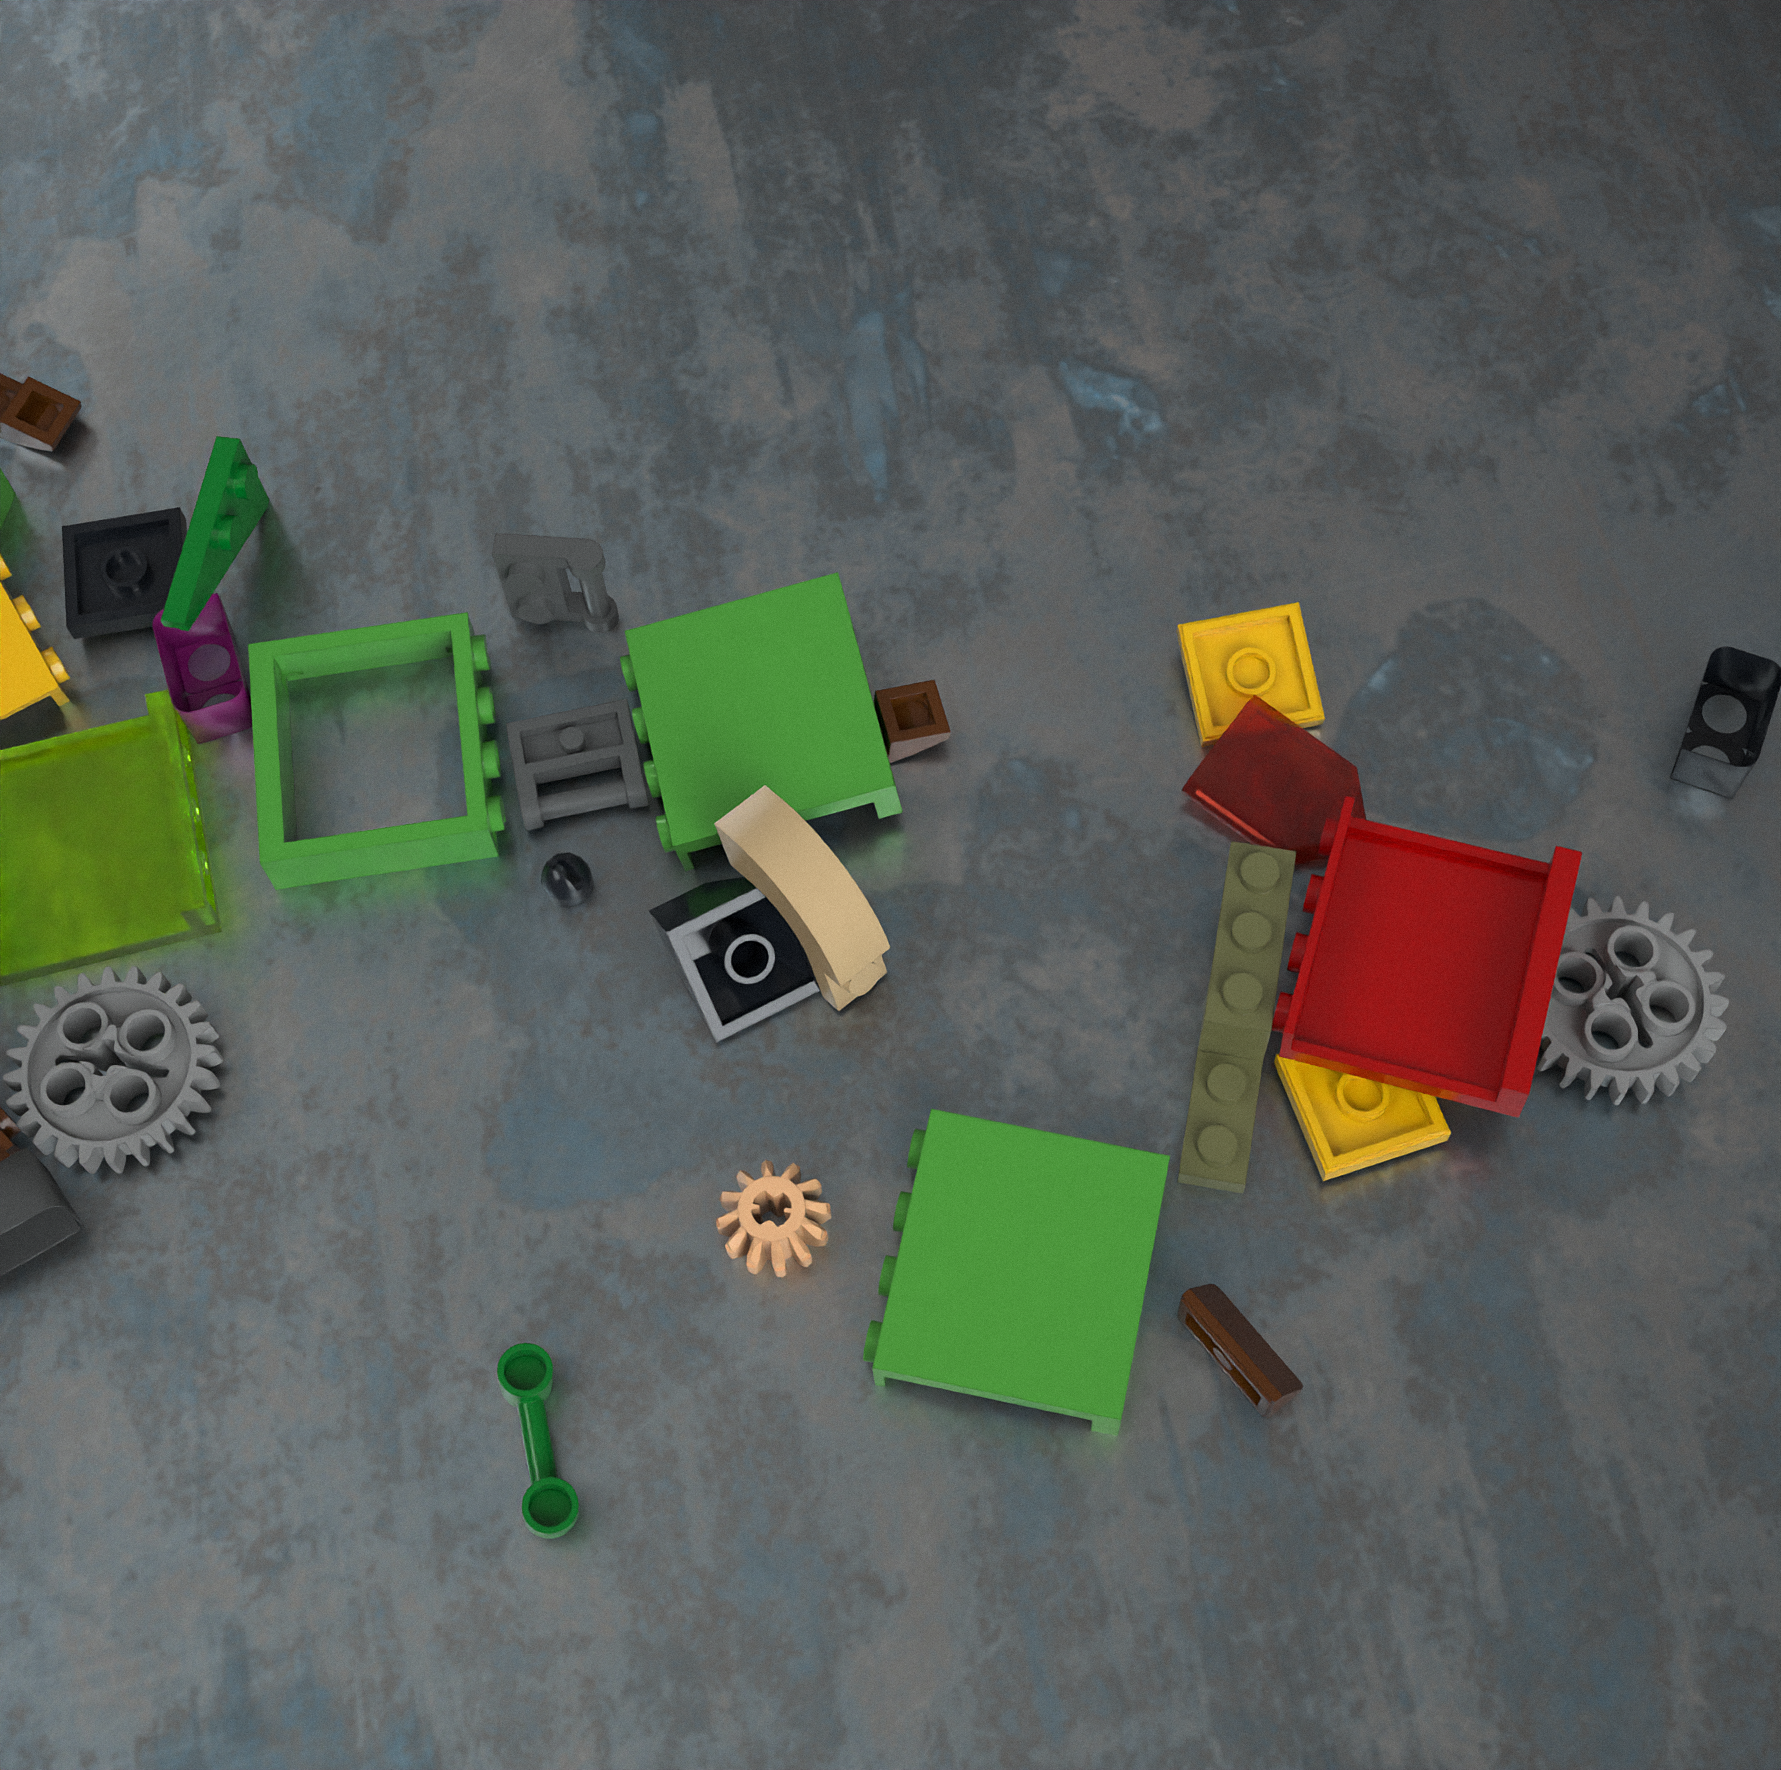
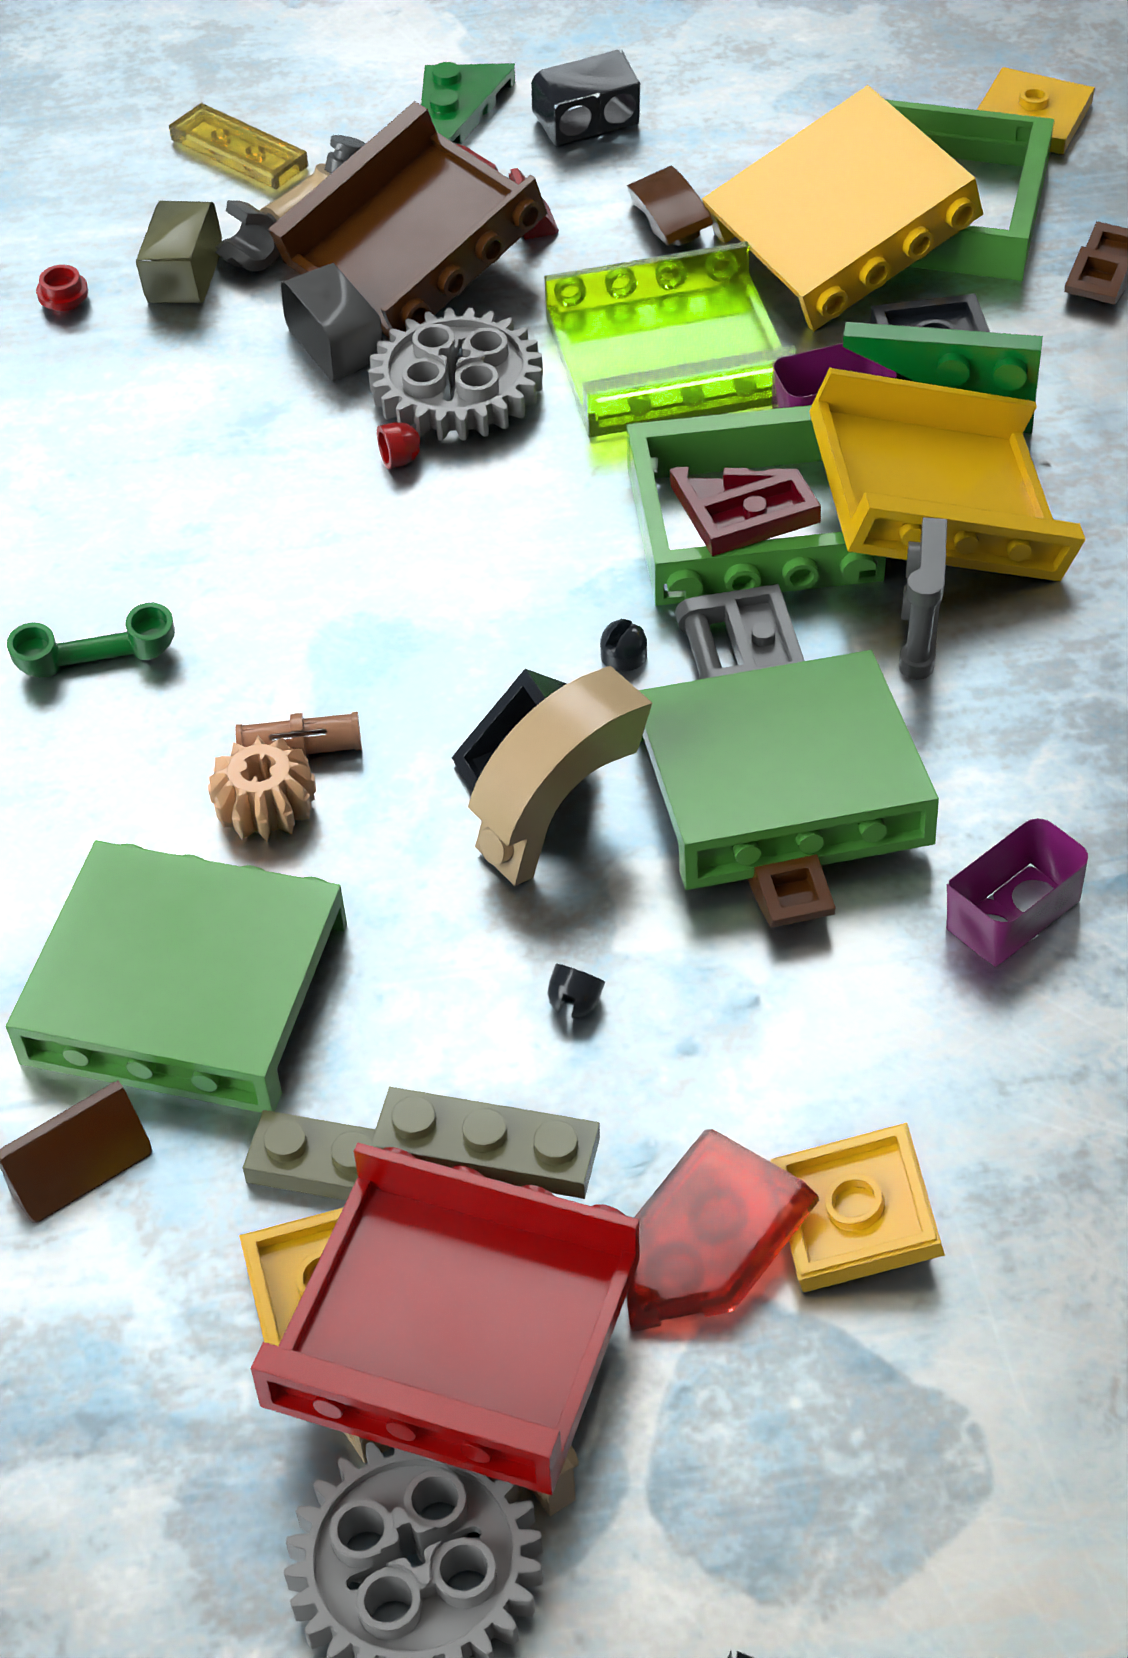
camera: 90 degrees right, 15 degrees down
none -> nougat pin [235,711,362,759]
none -> red hinge [377,422,420,469]
none -> black hinge [547,963,605,1018]
none -> dark red wing [670,467,821,556]
none -> yellow panel [809,368,1086,581]
none -> magenta piece [946,818,1088,967]

